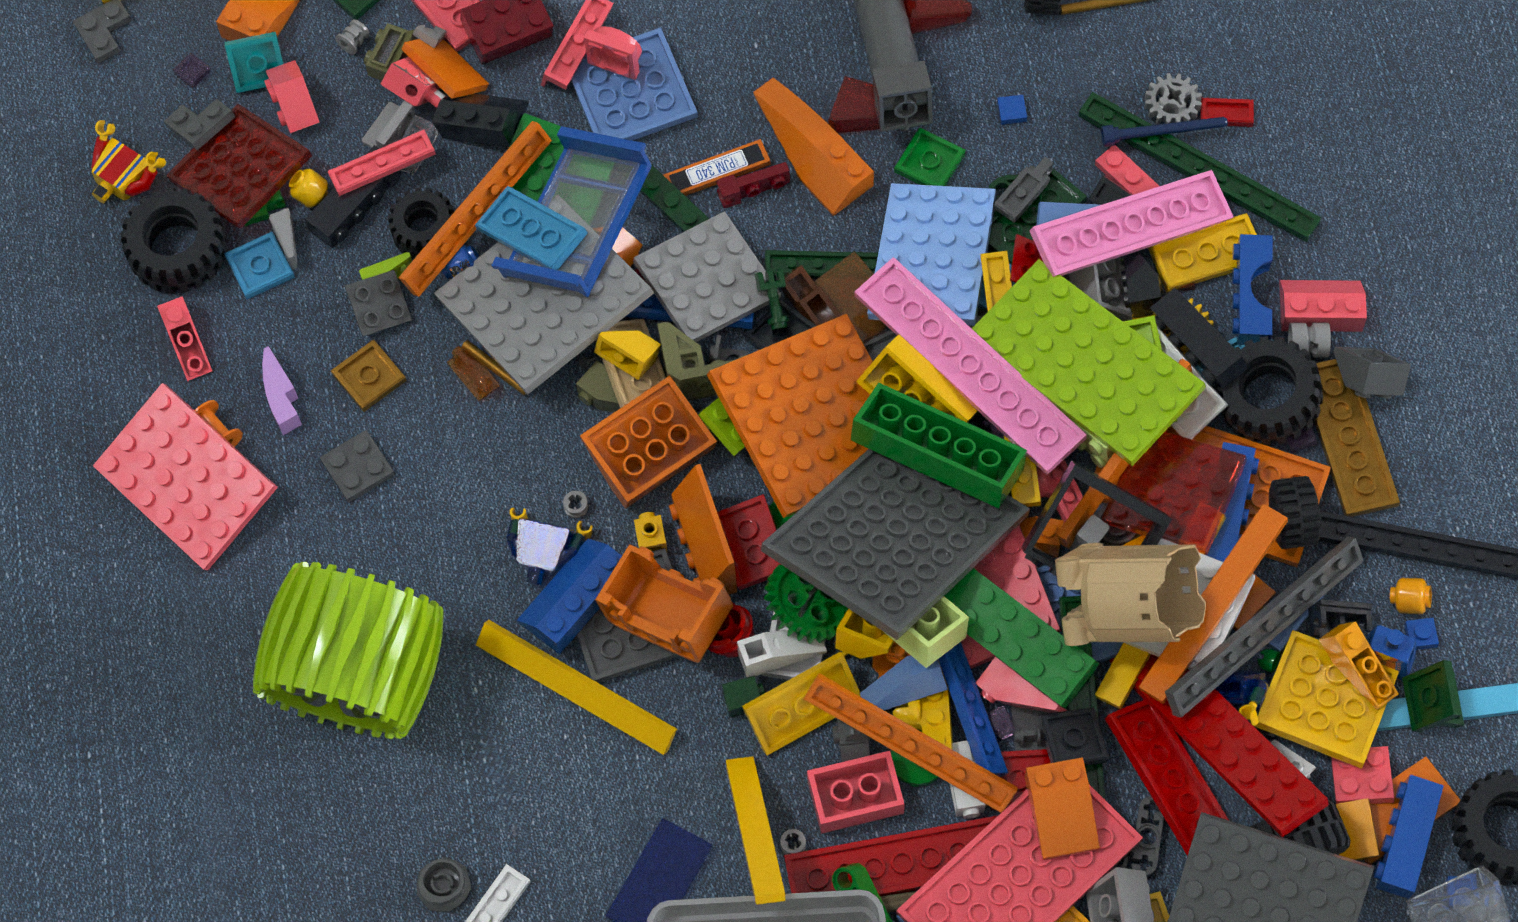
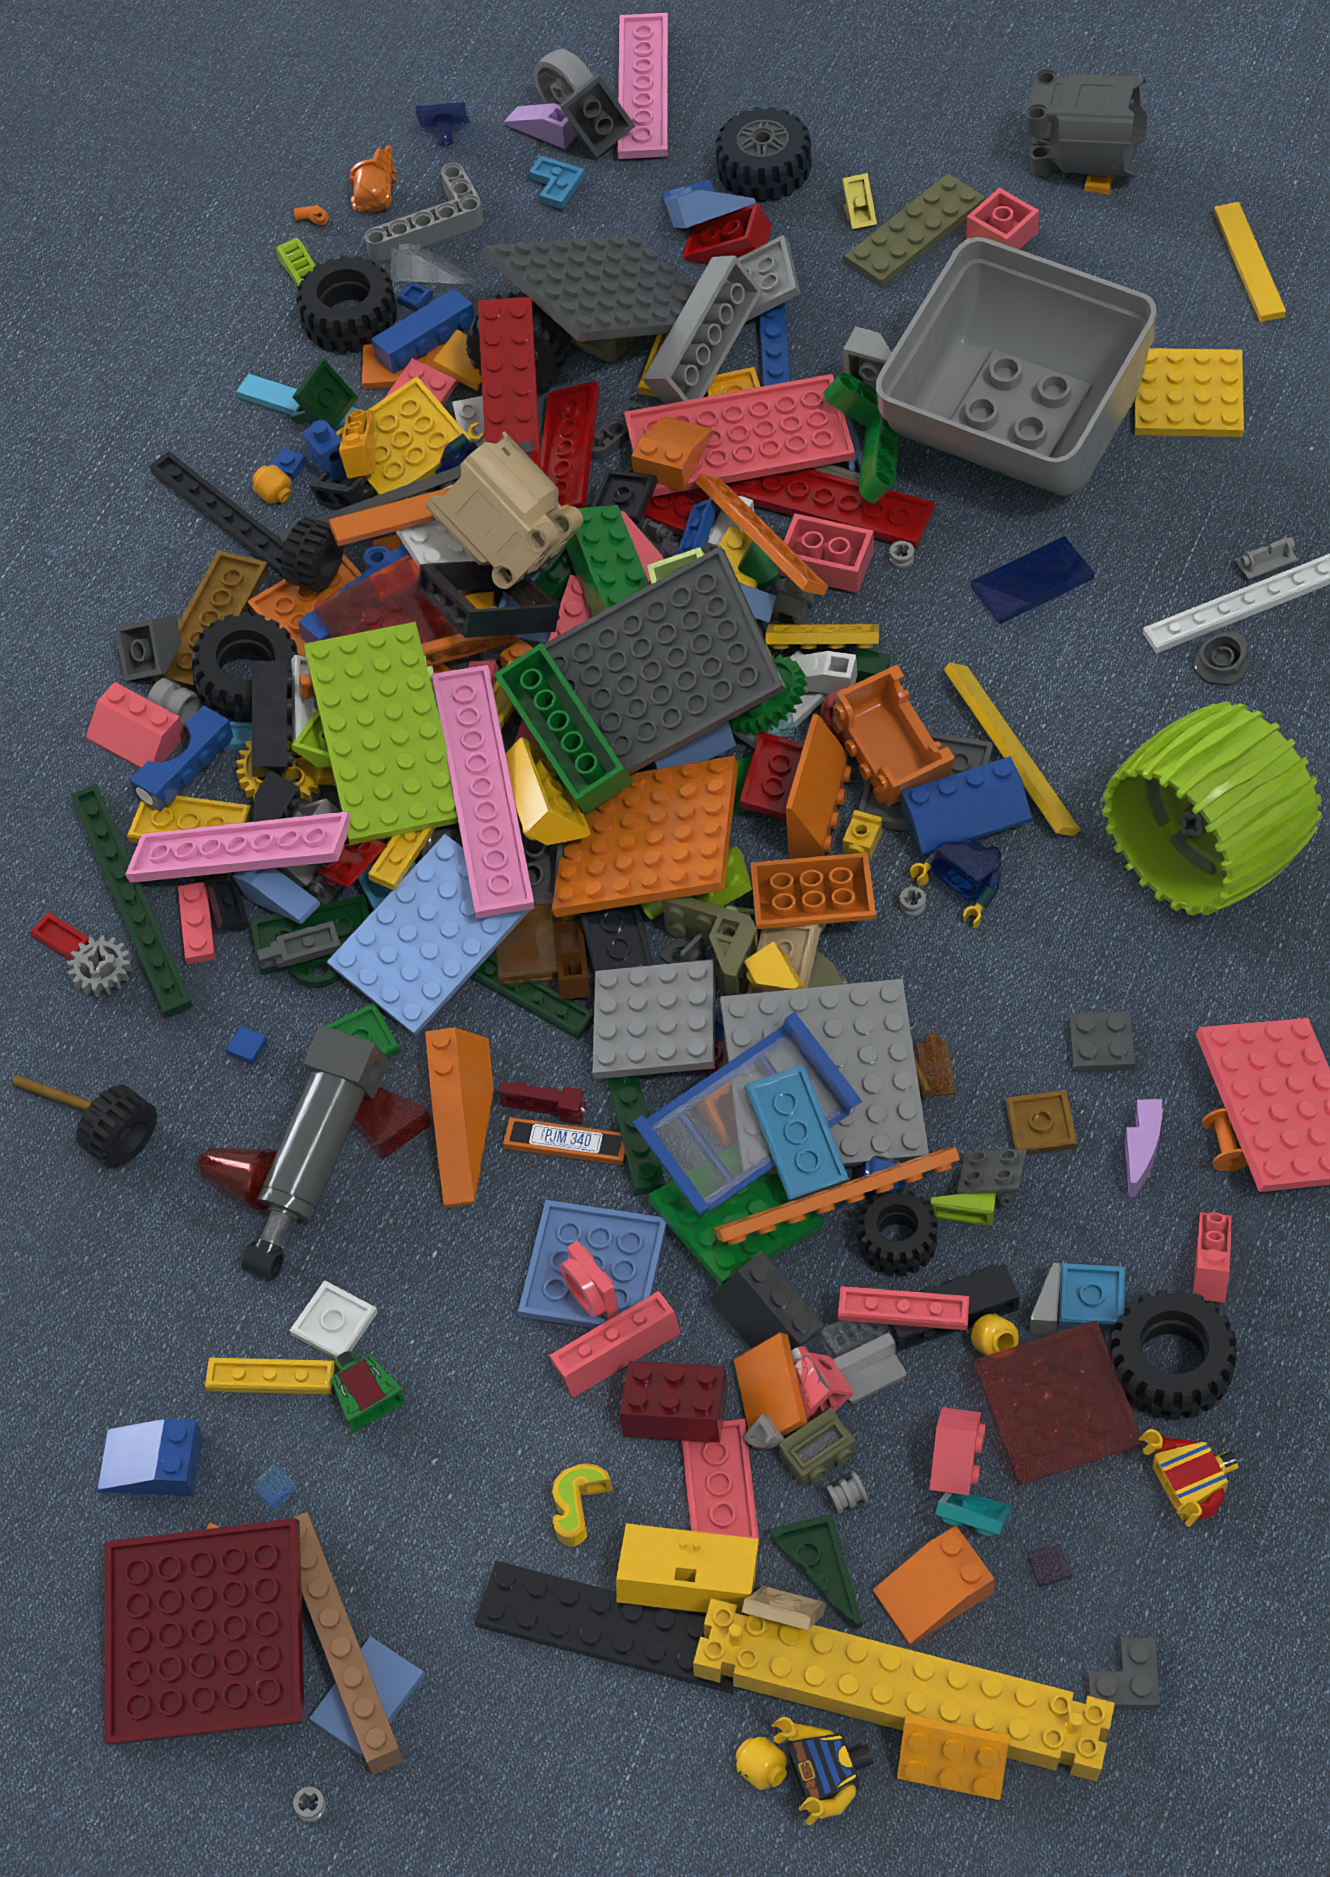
camera: 145 degrees left, 10 degrees down
dark grey plate [164,99,235,150] -> none
yellow tile [726,756,785,905] -> none
dark green hinge [755,269,789,330] -> none
dark blue piece [1101,117,1228,147] -> none

